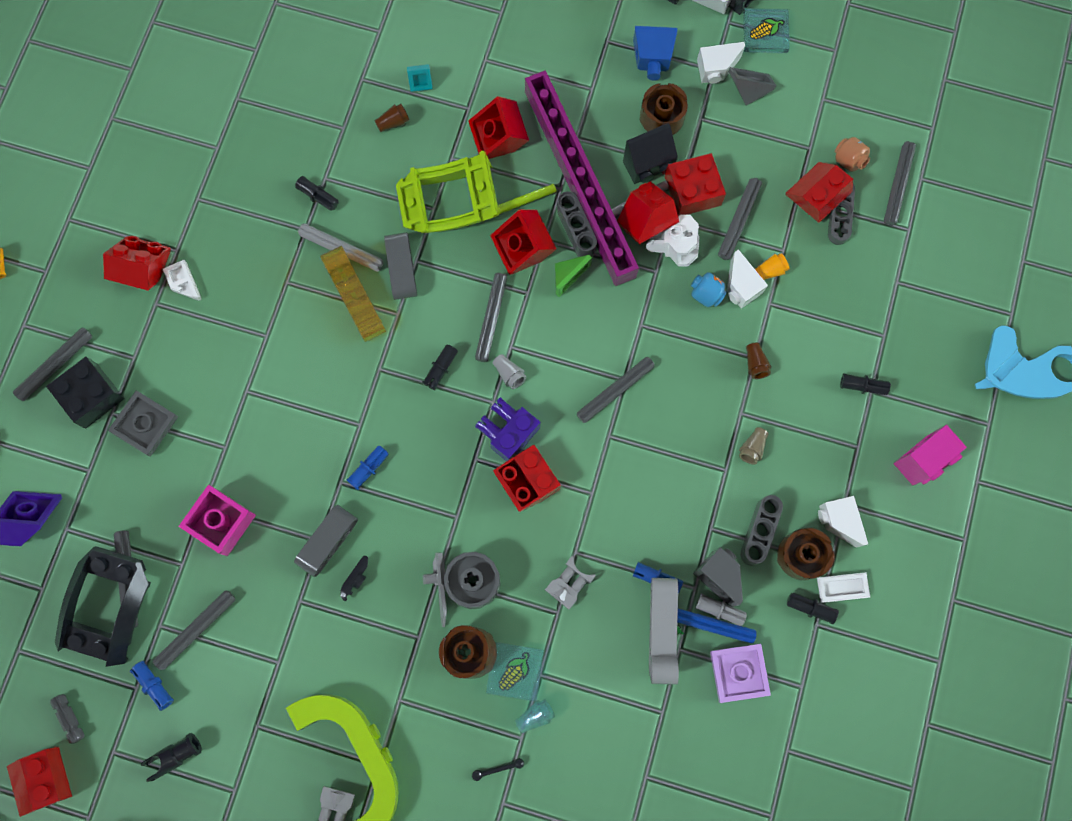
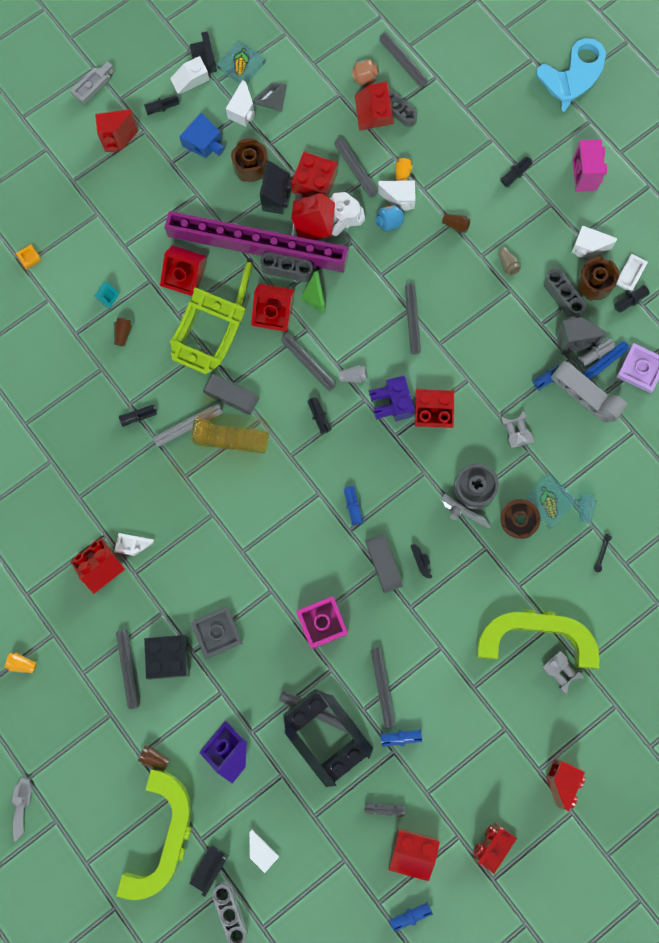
camera: 50 degrees left, 0 degrees up
black piece [140,733,202,782] -> none

